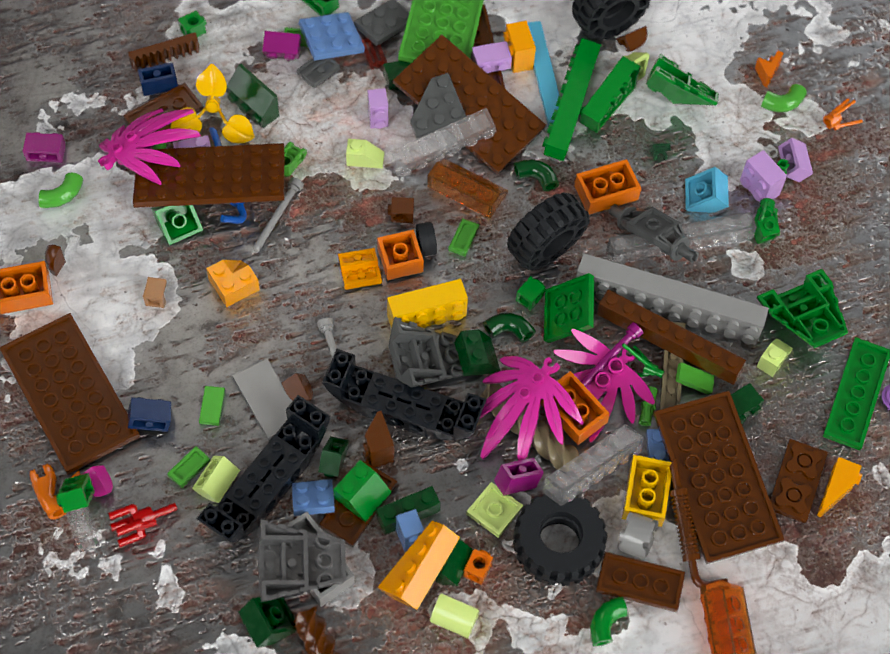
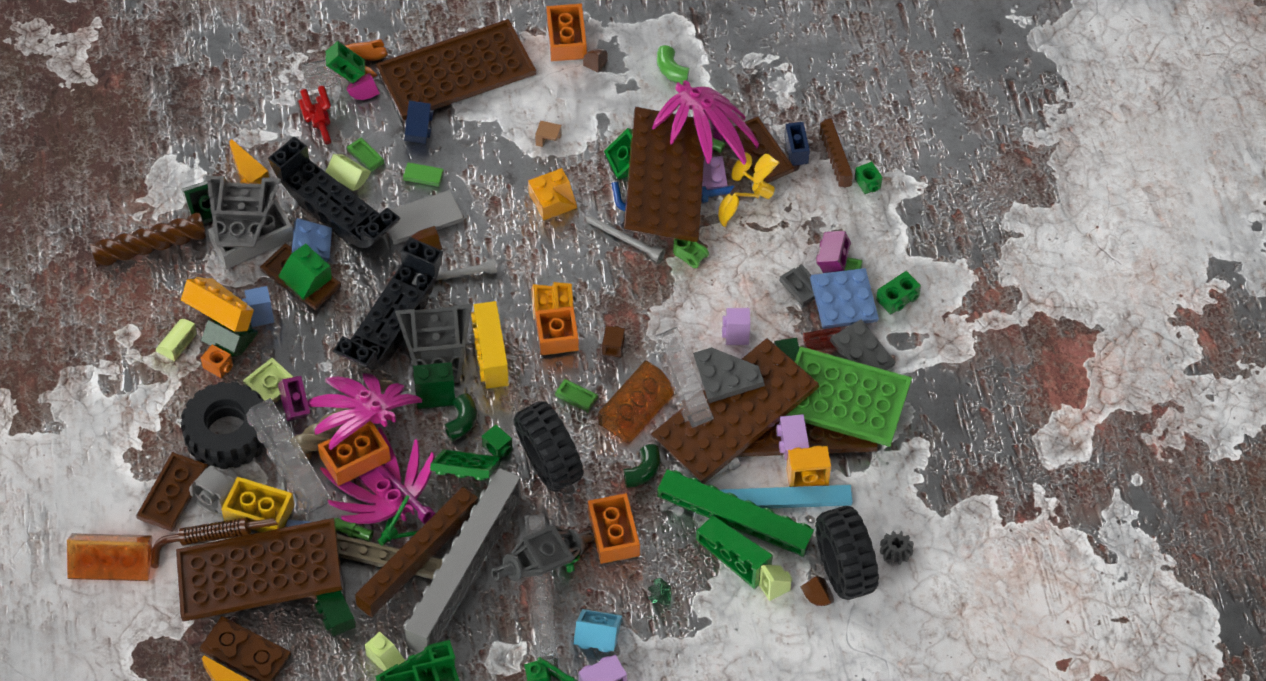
camera: 100 degrees right, 5 degrees down
magenta brick [23,132,66,163] -> none
dark green slope [227,64,279,128] -> none
dark green slope [318,436,350,477] -> none
yellowish green slope [346,139,384,169] -> none
reddish brown slope [362,411,394,467] -> none
dark green brick [376,486,441,535] -> none
black tyre [416,222,437,257] -> none
green cylinder [590,596,628,647] -> none
green wedge [646,54,719,106] -> none
bright green tile [676,362,714,395] -> none
none -> light orange slope [229,139,269,184]

